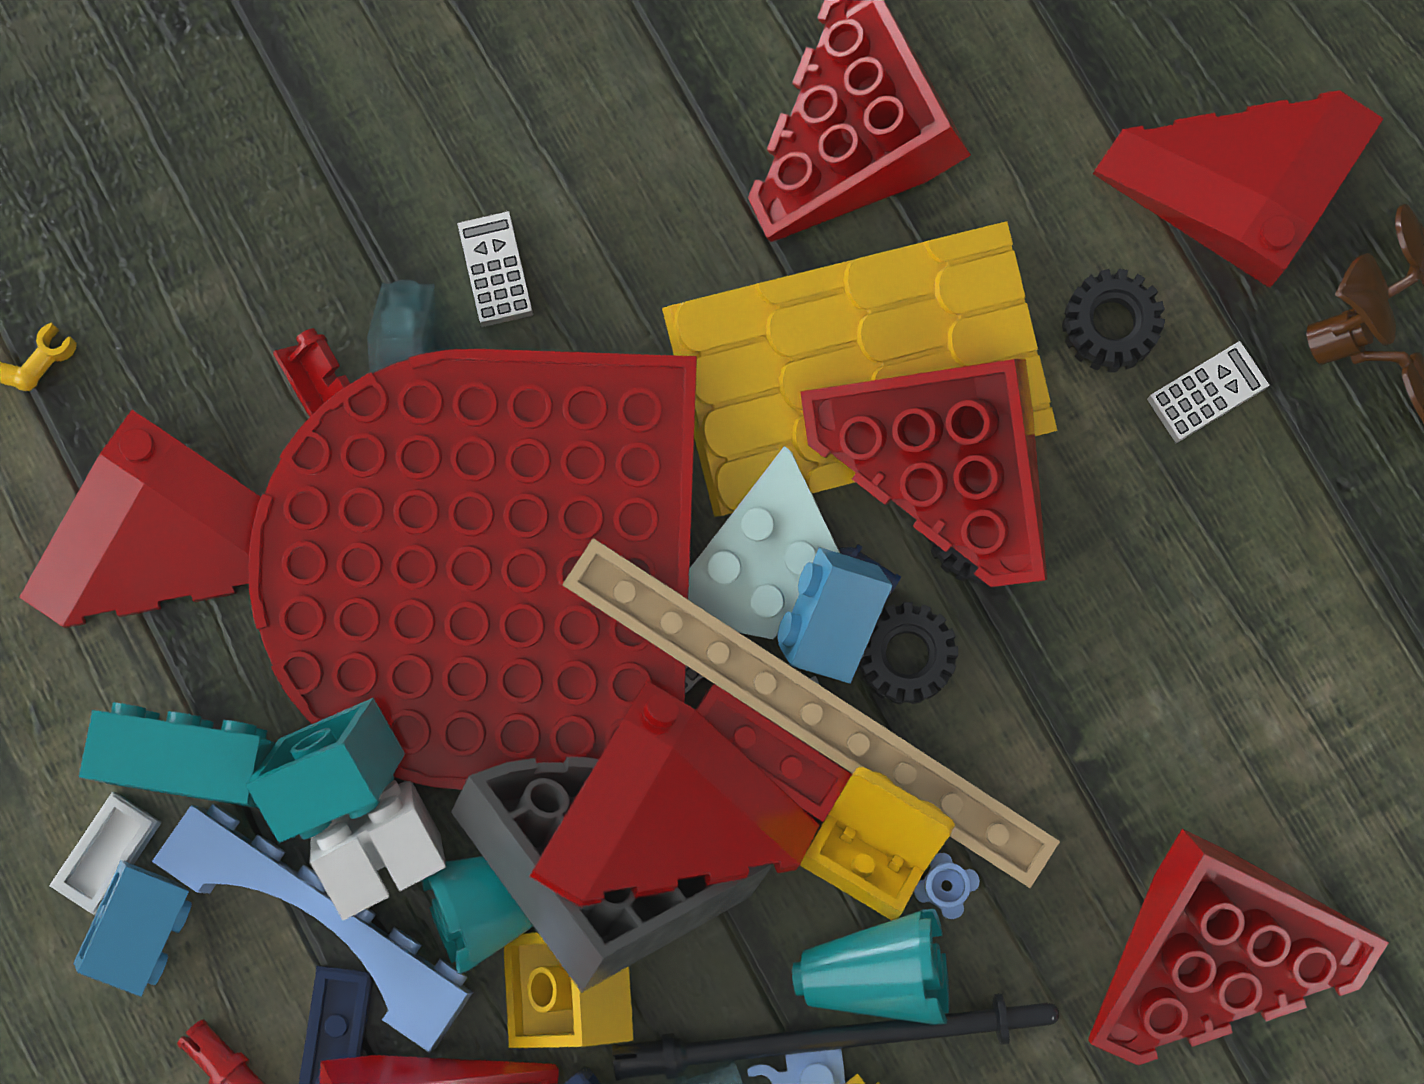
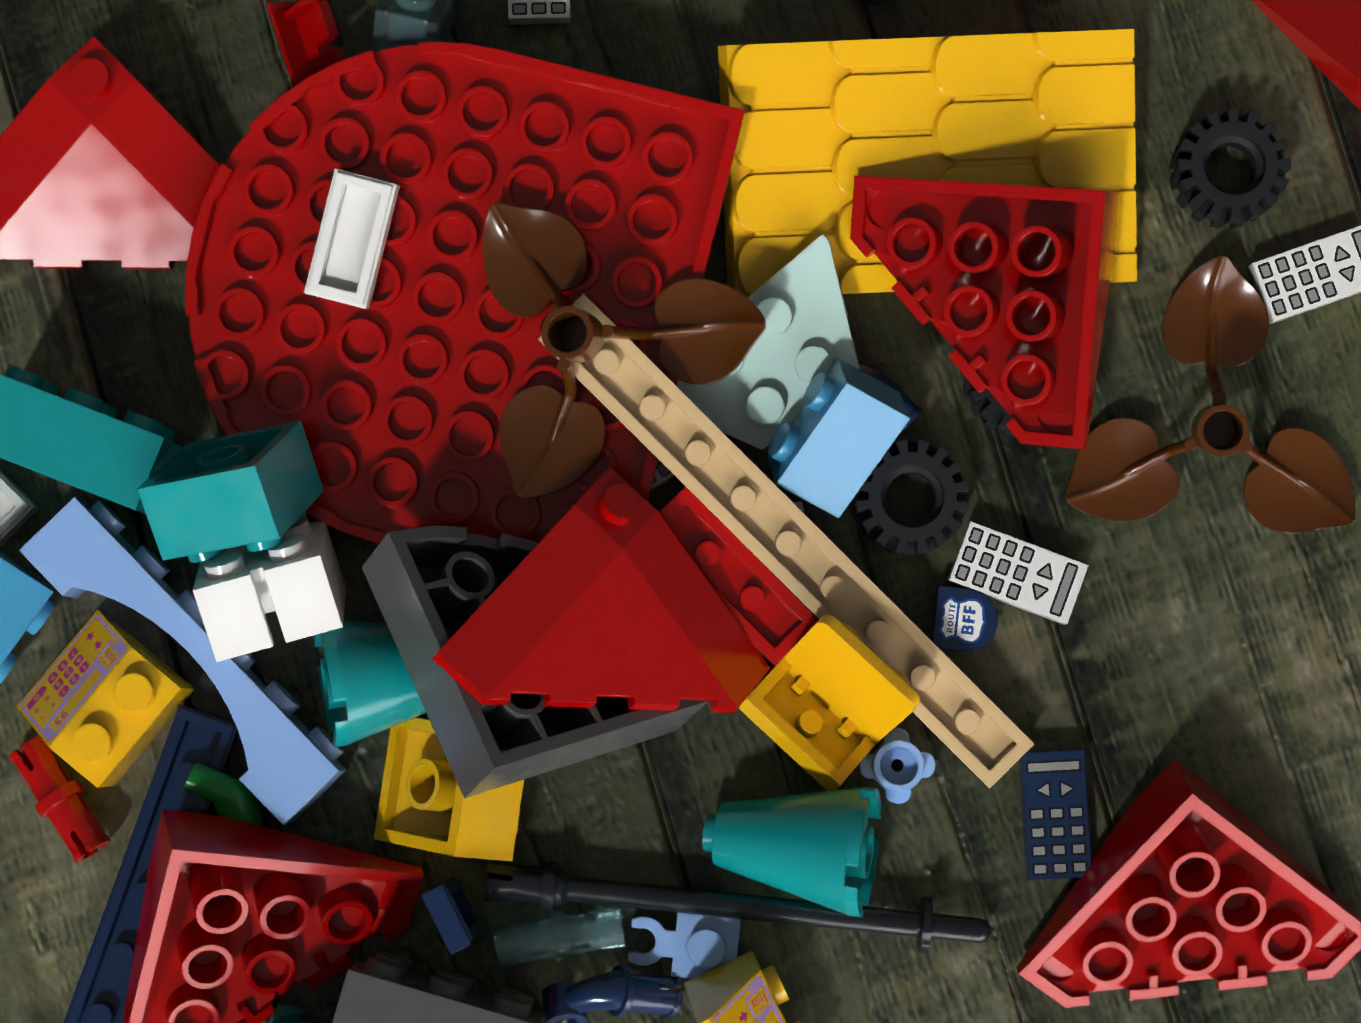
camera: 10 degrees right, 5 degrees up
none -> yellow slope [16,609,195,788]
none -> green arm [184,761,264,826]
none -> white tile [304,169,400,309]
none -> reddish brown plant [483,203,766,498]
none -> tile [931,586,998,652]
none -> tile [947,521,1089,625]
none -> tile [1019,749,1092,880]
none -> reddish brown plant [1065,256,1356,534]

